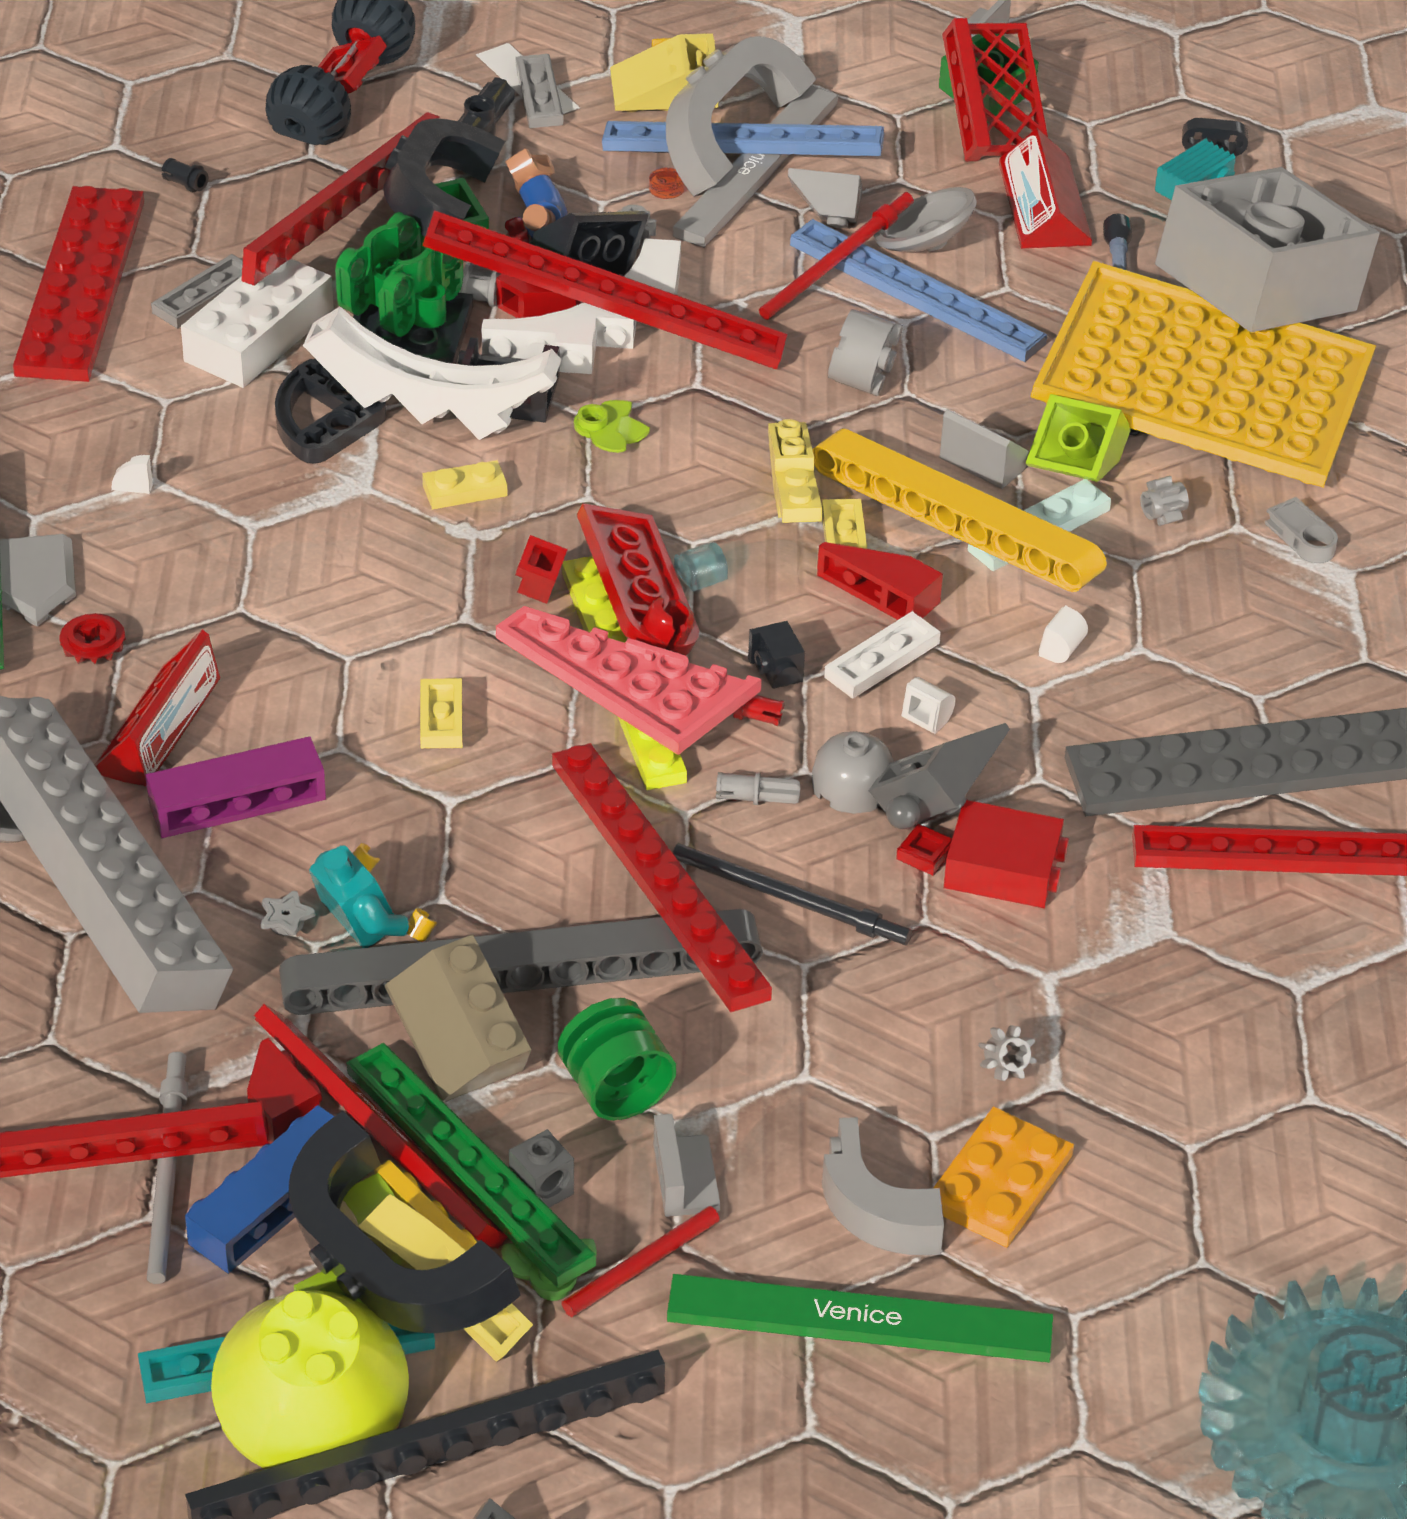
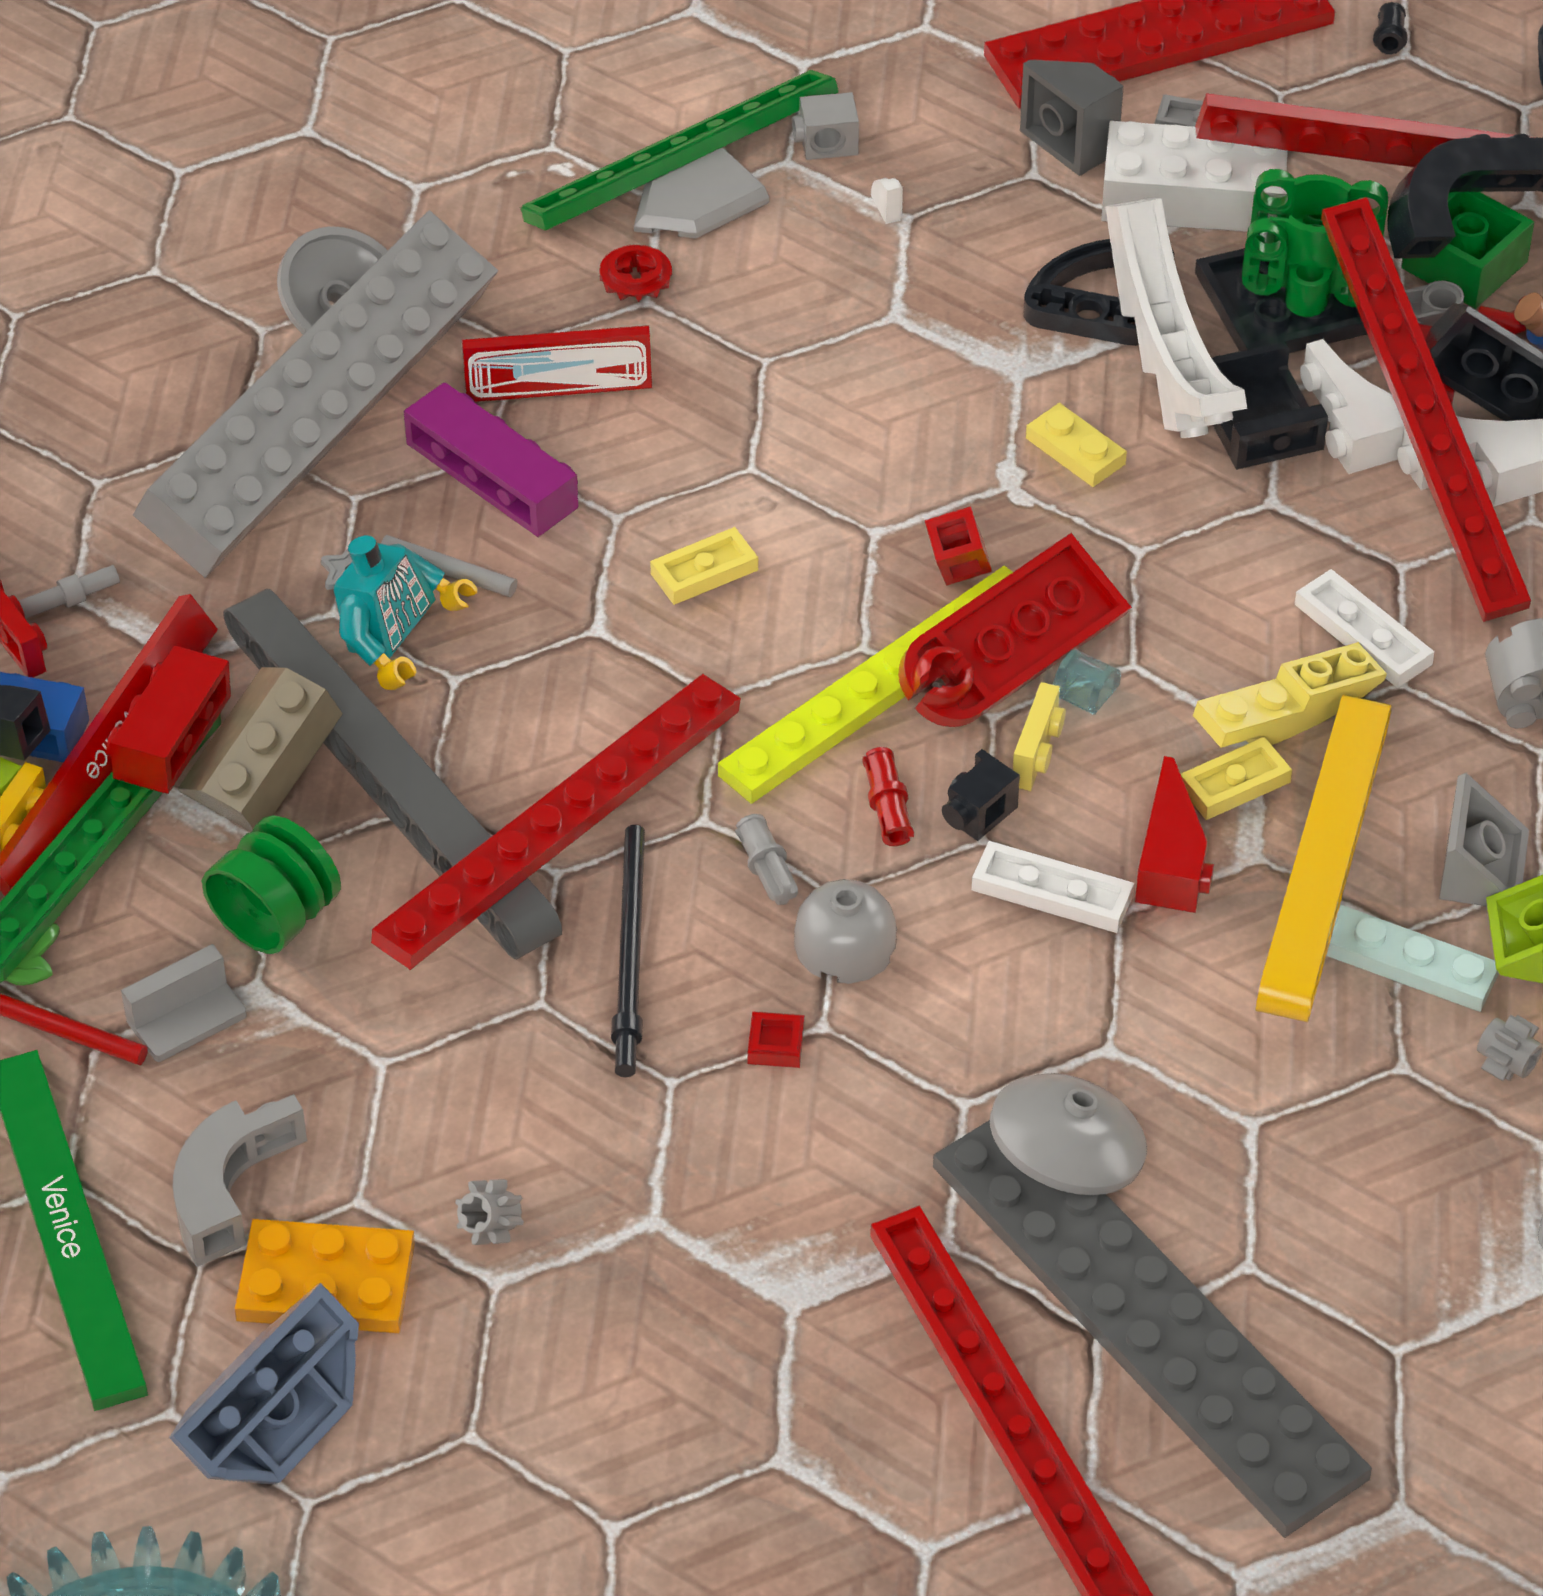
camera: 65 degrees right, 5 degrees up
red slope [247,1037,322,1143] -> none
coral wing [496,606,762,755] -> none
dark grey brick [509,1129,574,1208] -> none
lime plate [574,400,650,453] -> none
dark grey slope [868,723,1010,829] -> none
white brick [901,677,955,734] -> none
red brick [943,800,1069,909] -> none
white brick [1038,605,1088,663] -> none
none -> red brick [106,645,231,794]
none -> sand blue wedge [169,1283,359,1484]
none -> light grey bar [381,535,517,597]
none -> light grey brick [792,92,859,160]
none -> light grey dish [990,1073,1147,1195]
none -> light yellow plate [1013,682,1066,791]
none -> dark grey slope [1020,60,1123,176]
none -> white plate [1295,569,1435,688]

